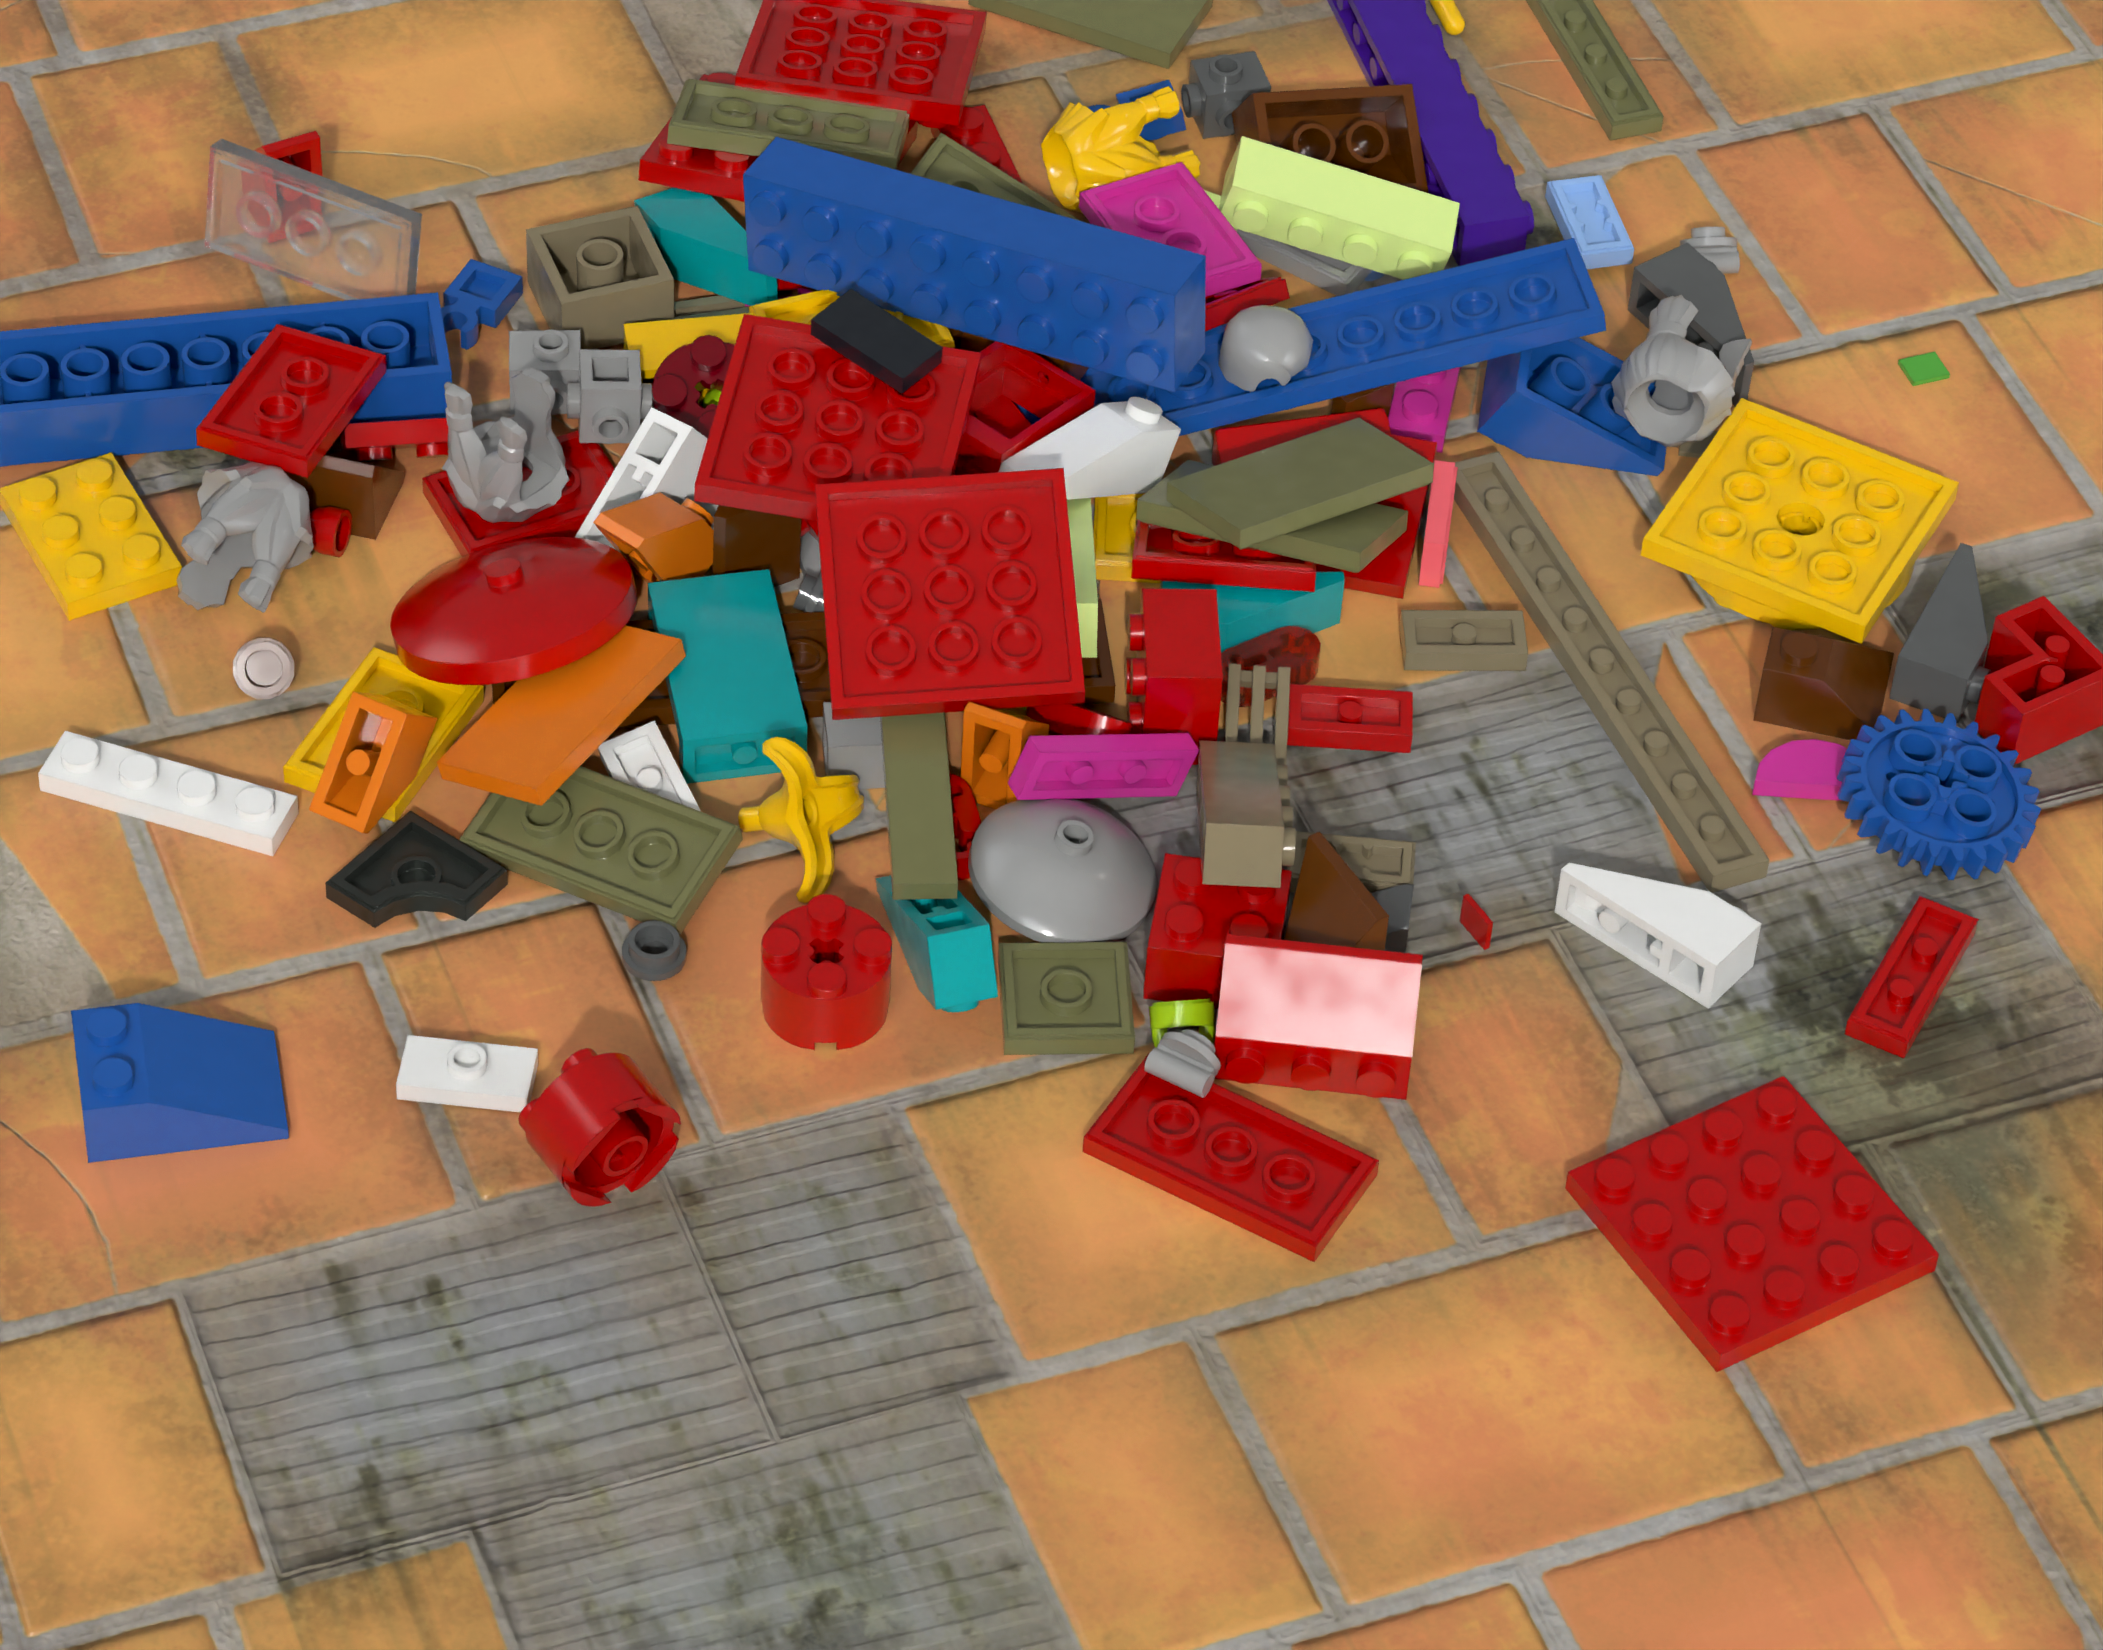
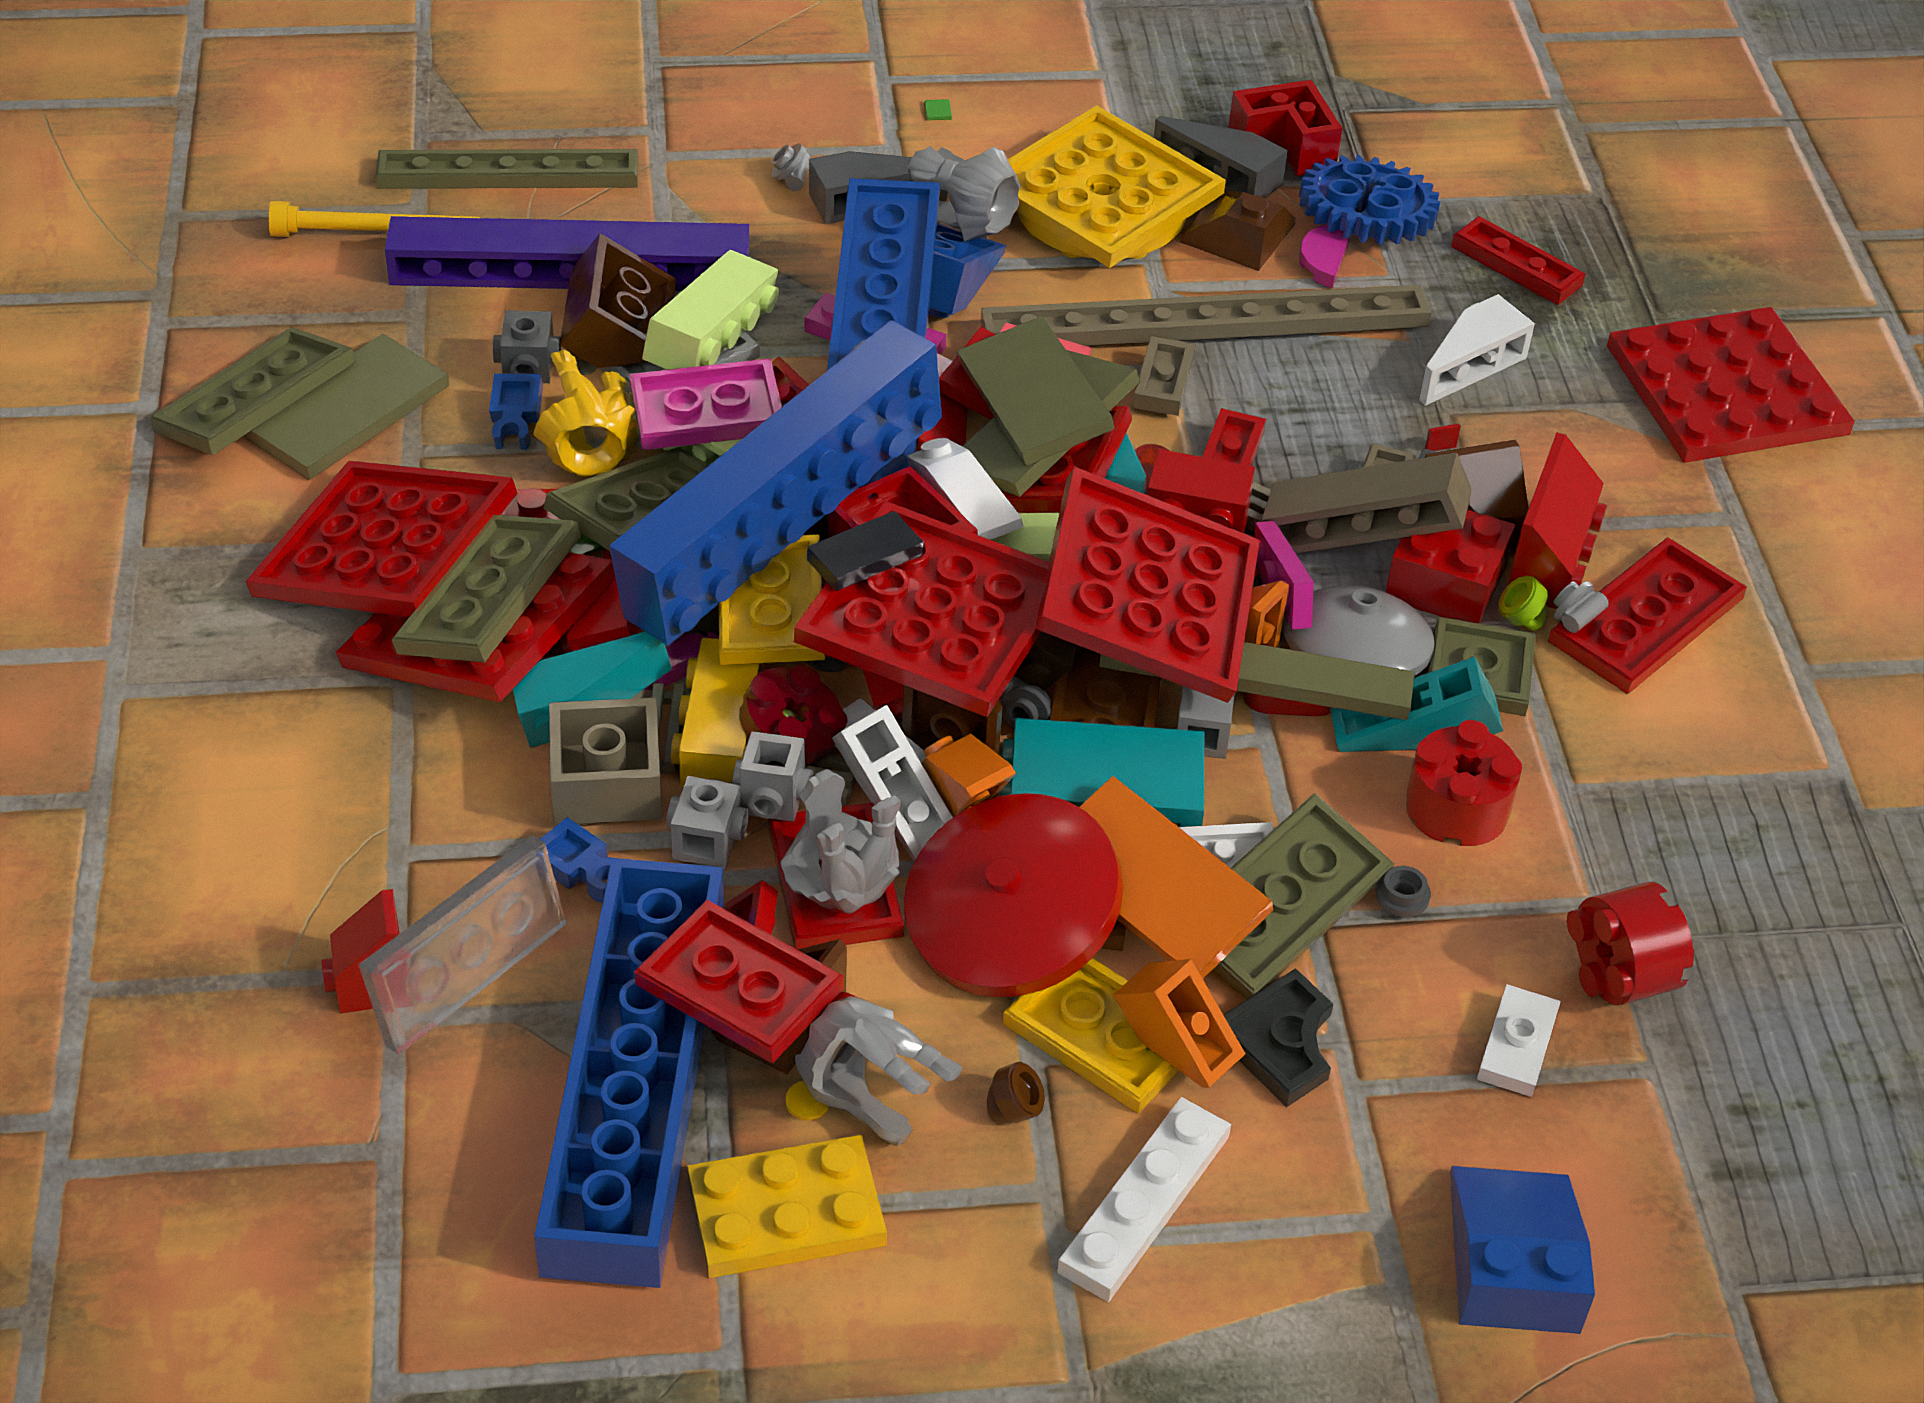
camera: 75 degrees left, 0 degrees up
yellow piece [738,737,864,903] -> none
light blue plate [1545,175,1634,269] -> none

